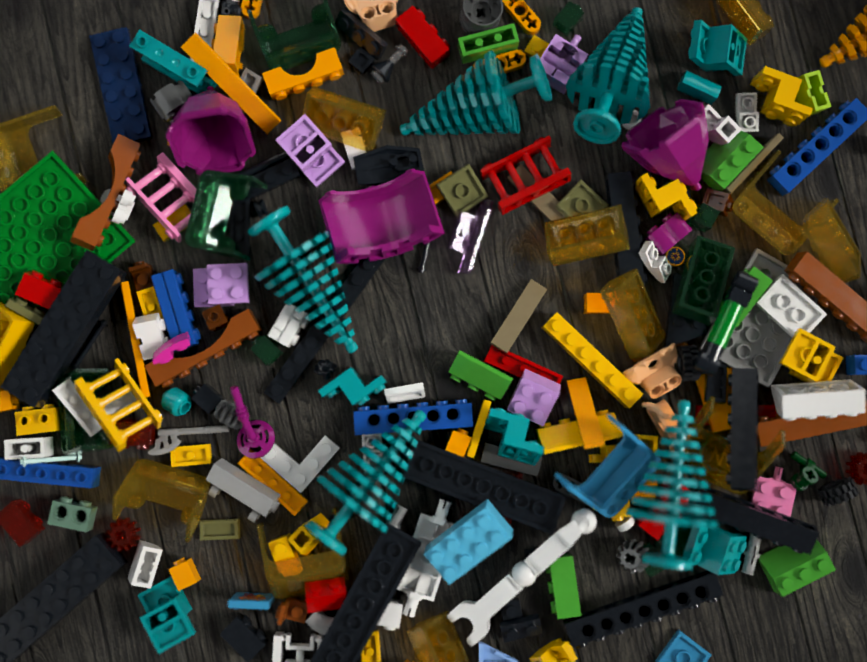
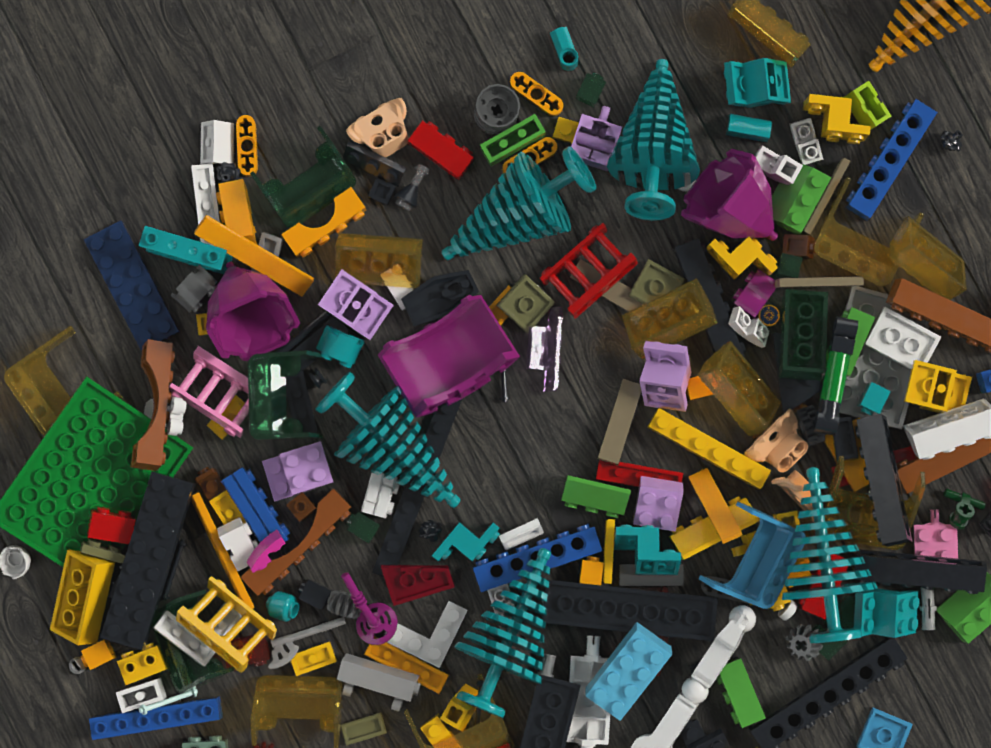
camera: 15 degrees left, 0 degrees up
none -> teal cylinder [316,325,365,368]
none -> dark red wing [381,565,454,606]
none -> lavender bracket [640,341,692,412]
none -> dark tan tile [775,277,864,288]
none -> teal brick [857,382,891,416]

